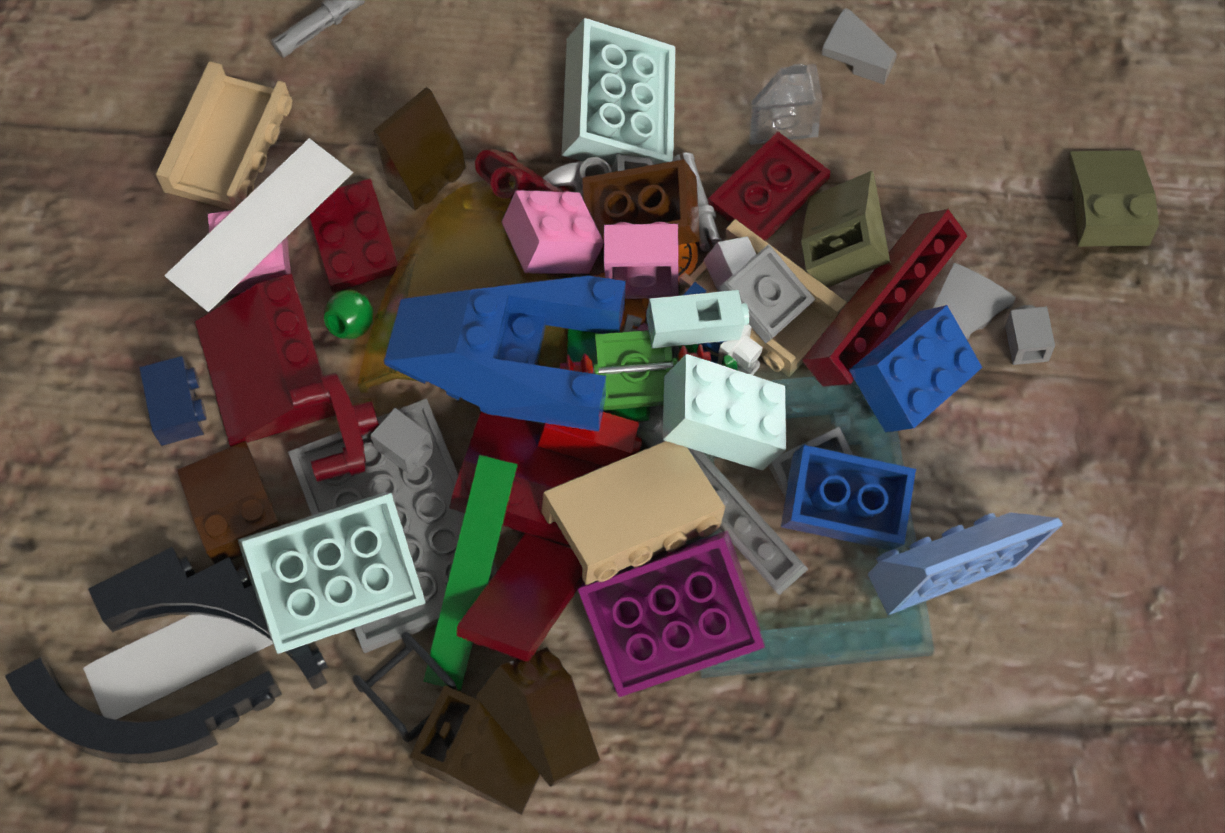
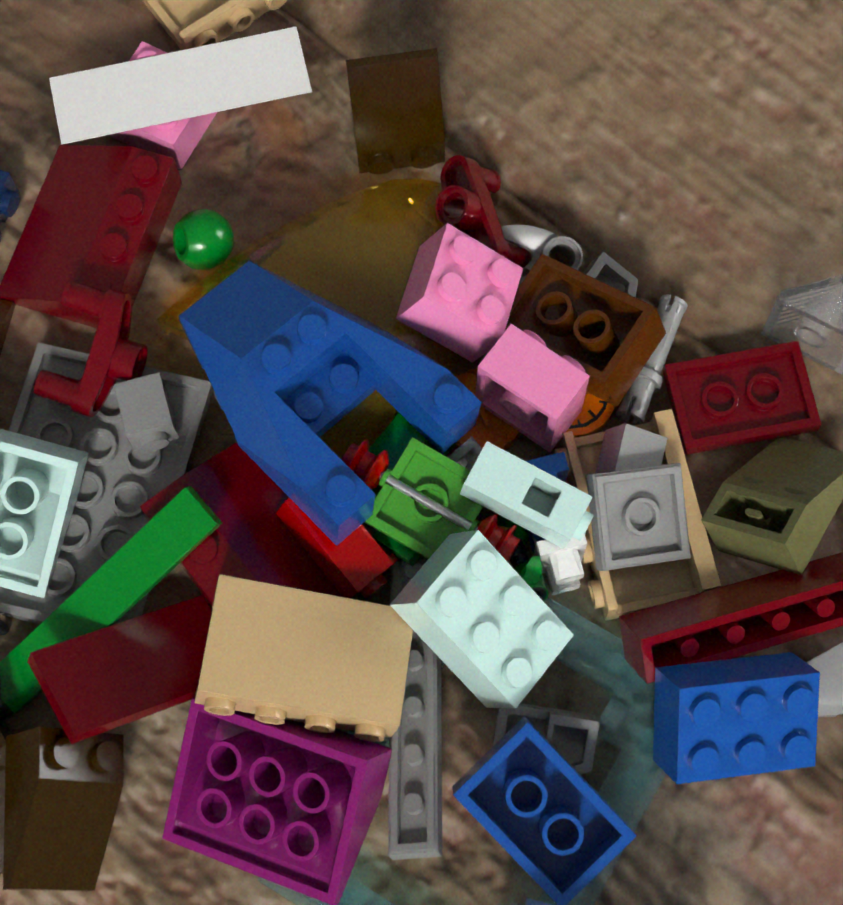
camera: 35 degrees right, 5 degrees up
dark red plate [309,178,400,292] -> none
light aqua slope [562,18,675,165] -> none

